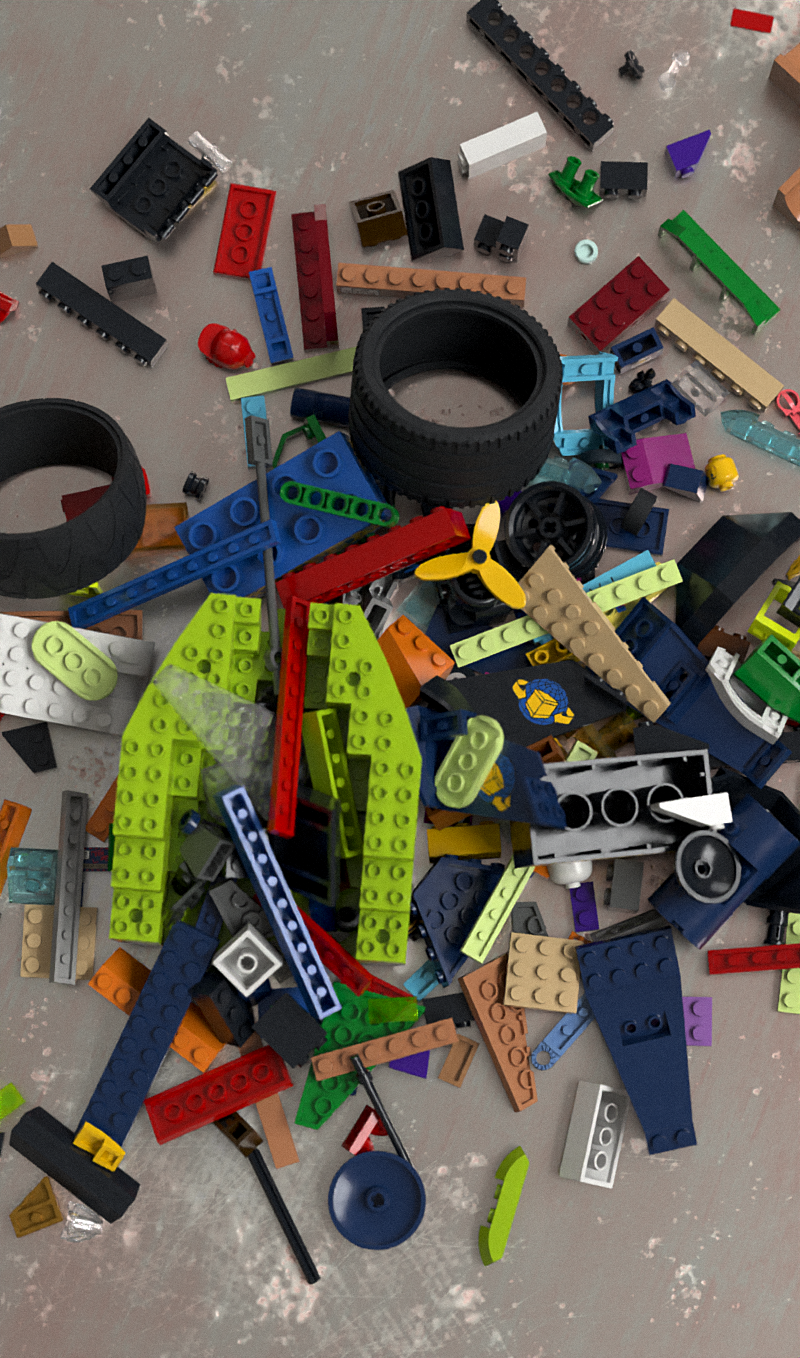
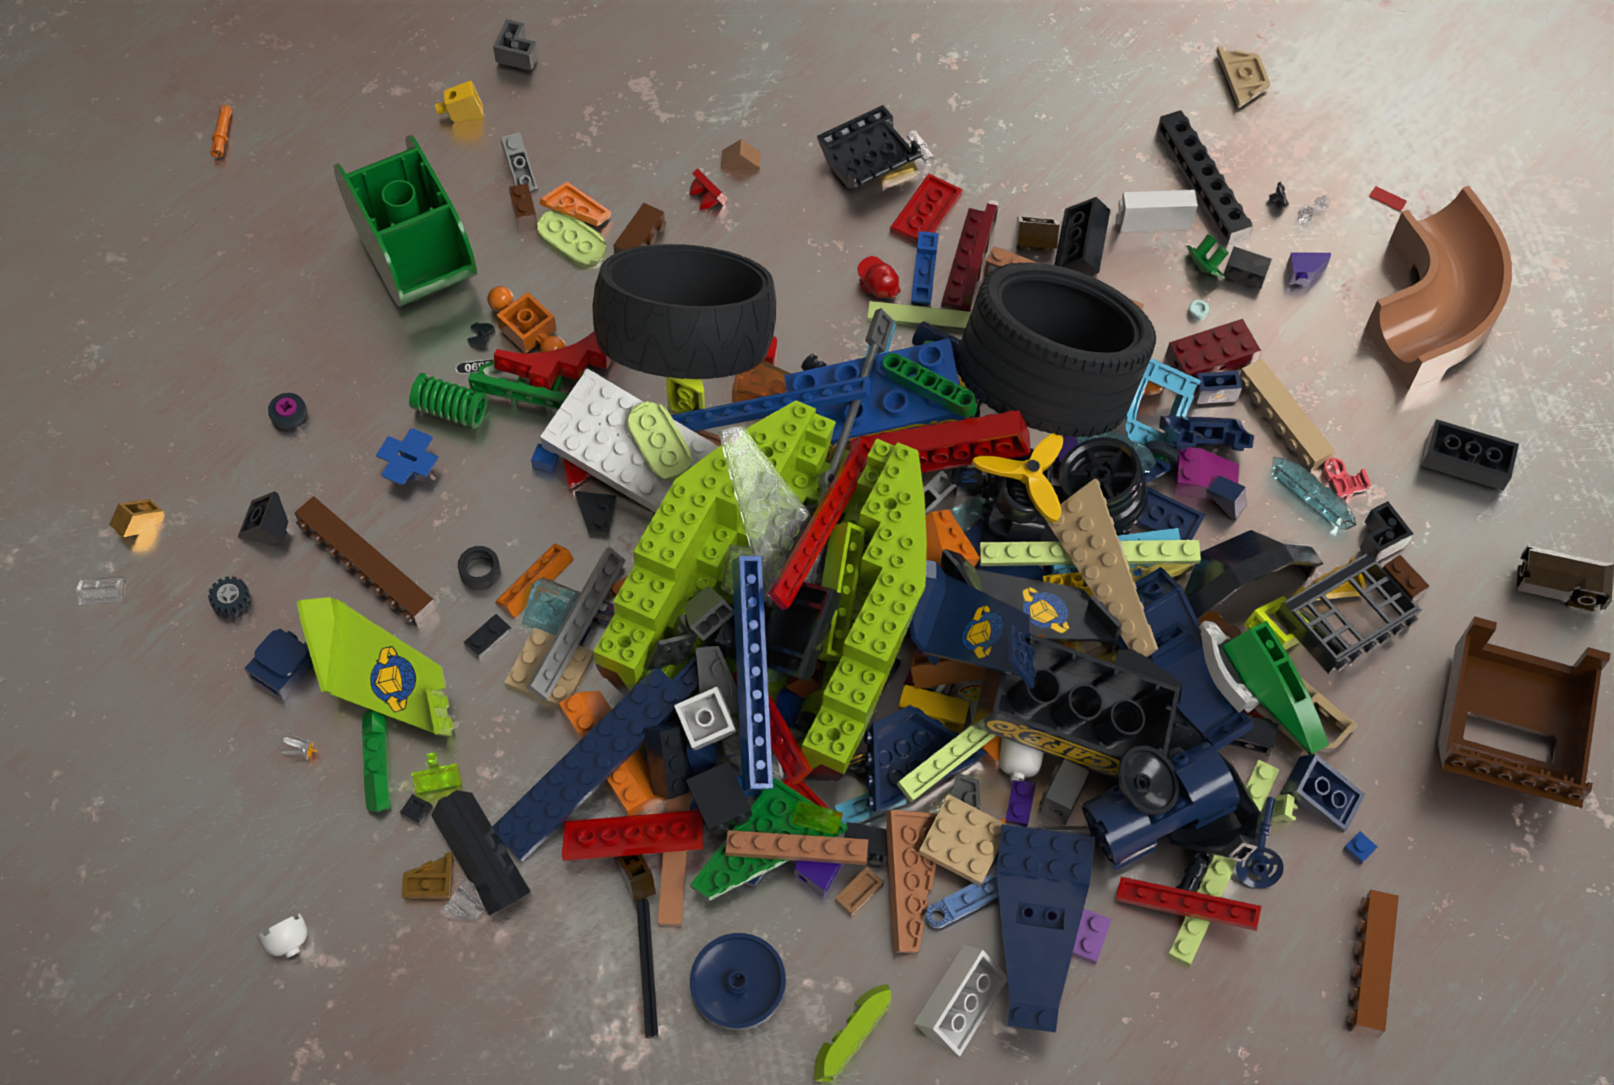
camera: 15 degrees right, 20 degrees down
black brick [36,262,169,368] -> none
yellow slope [73,1121,126,1172] -> none
black brick [101,255,157,302] -> none
dark blue tile [178,809,200,835] -> none
red tile [341,1105,388,1156] -> none
black bar [350,1054,416,1169] -> none
dark blue panel [420,709,477,743] -> none
yellowish green tile [435,715,503,808] -> none
black brick [474,214,529,263] -> none
black tyre [620,488,658,536] -> none
black plant [628,368,656,391] -> none
white slope [650,792,732,830] -> none
green plate [658,210,781,335] -> none
clear brick [672,360,730,417] -> none
yellow head [705,454,739,491] -> none

